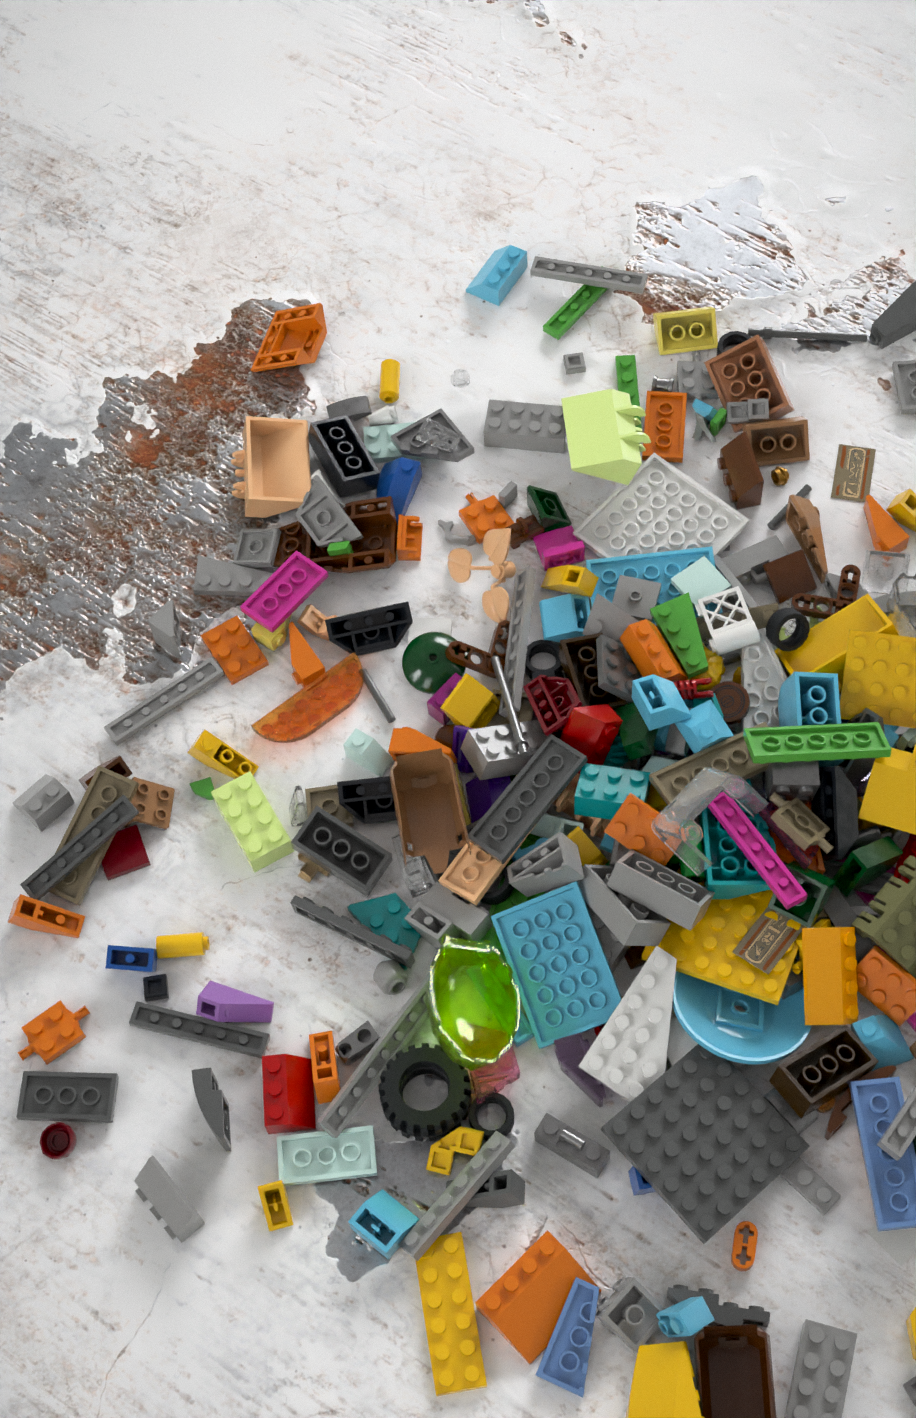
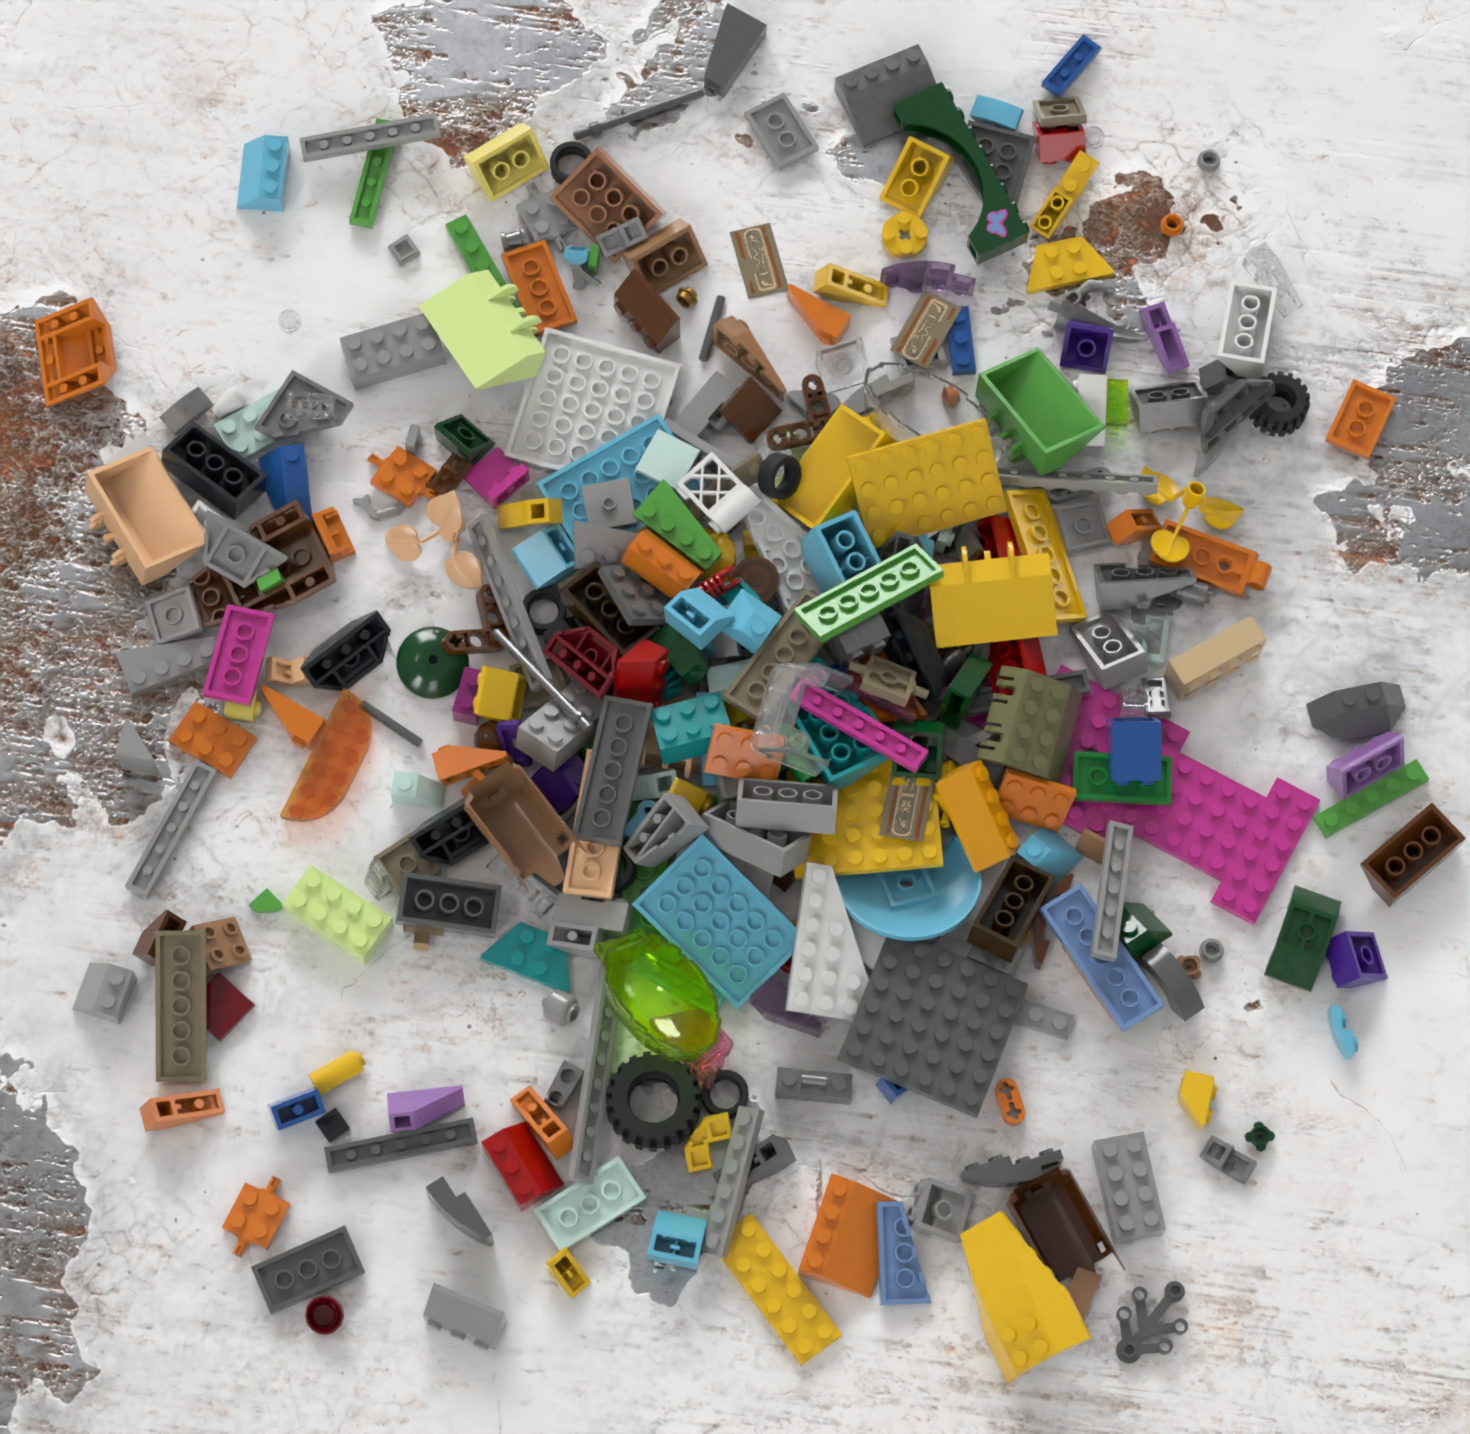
camera: 35 degrees left, 10 degrees up
dark grey plate [20,794,140,900] -> none
yellow slope [187,730,259,779] -> none
dark grey plate [290,895,415,969] -> none
yellow brick [379,359,400,403] -> none
medium azure slope [656,1296,715,1338] -> none

